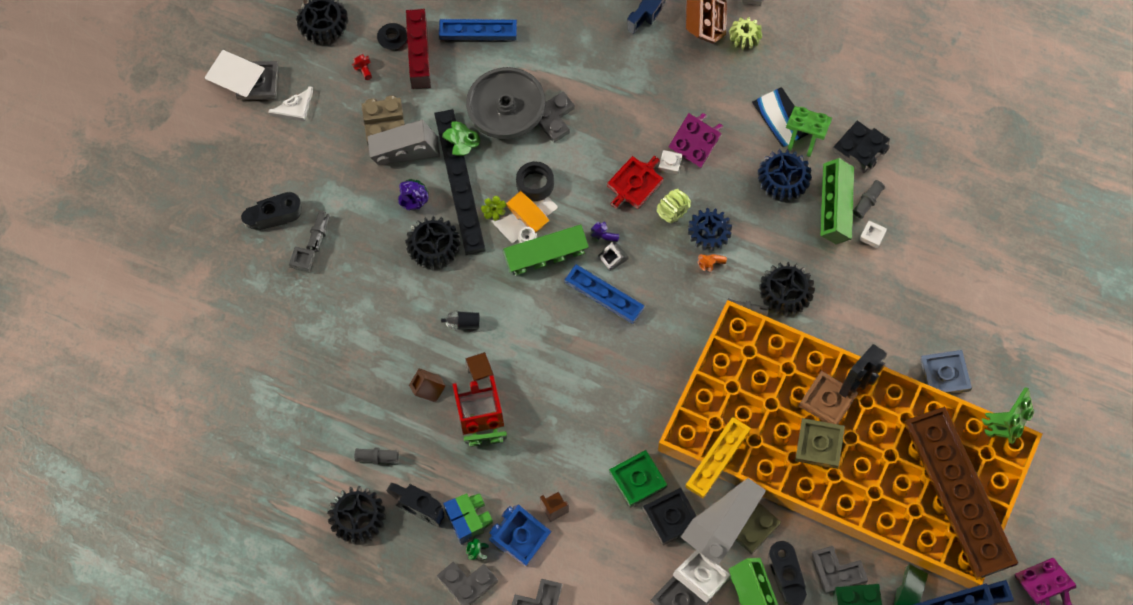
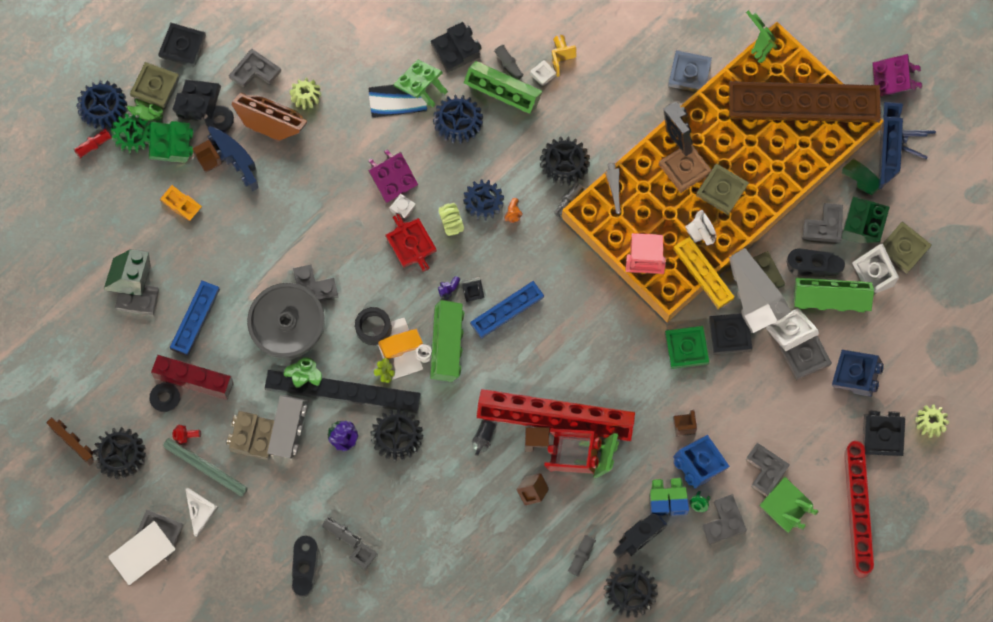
camera: 70 degrees left, 5 degrees up
none -> sand green axle [163,438,247,496]
none -> red brick [476,389,635,441]
none -> yellow bracket [551,35,577,77]
none -> light grey piece [605,162,620,214]
none -> coral plate [625,233,666,274]
none -> white piece [685,210,717,245]

